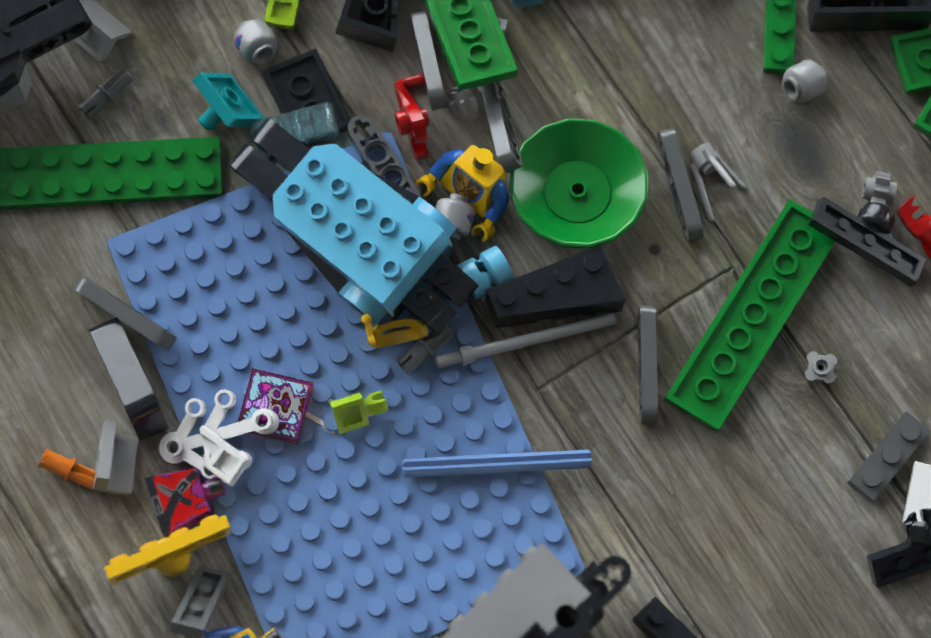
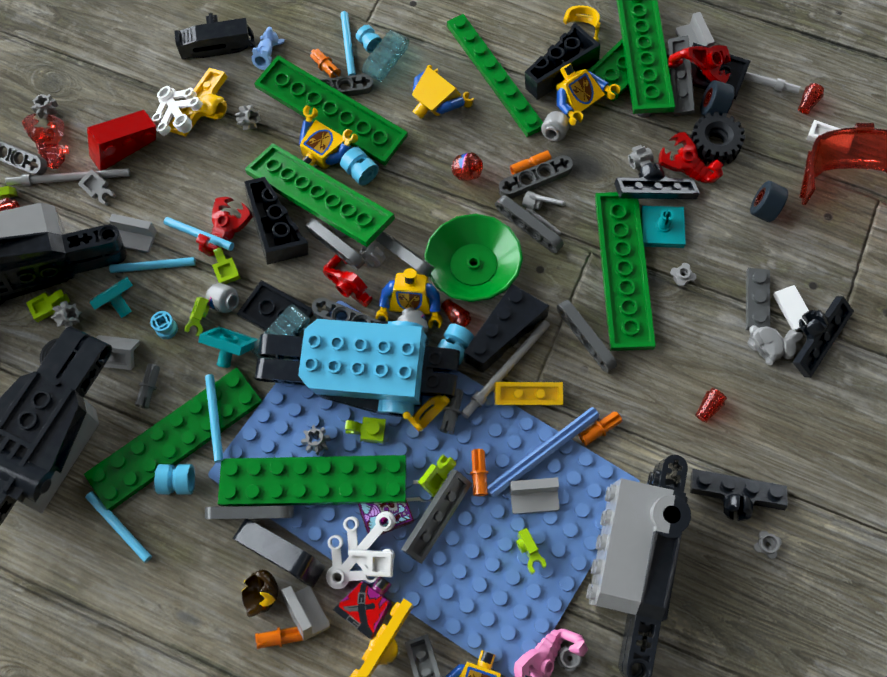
camera: 25 degrees left, 5 degrees down
none -> medium azure wheel [150,311,178,339]
none -> medium azure wheel [154,464,195,495]
none -> lime plate [184,297,210,336]
none -> medium azure bar [205,374,223,463]
none -> green plate [218,455,407,506]
none -> dark brown hair [242,569,279,617]
none -> light grey gear [301,425,331,455]
none -> lime plate [345,417,386,444]
none -> dark grey plate [401,469,472,564]
none -> clear red cone [441,298,471,327]
none -> clear red head [452,152,483,181]
none -> orange axle [470,449,489,496]
none -> yellow plate [494,382,563,405]
none -> dark grey beam [499,155,573,199]
none -> orange piece [510,150,552,175]
none -> light grey panel [510,477,560,514]
none -> lime plate [516,528,546,574]
none -> torso [556,64,621,126]
none -> orange axle [578,412,622,446]
none -> teal tile [641,206,686,248]
none -> clear red cone [695,388,727,423]
none -> light grey animal [747,325,803,365]

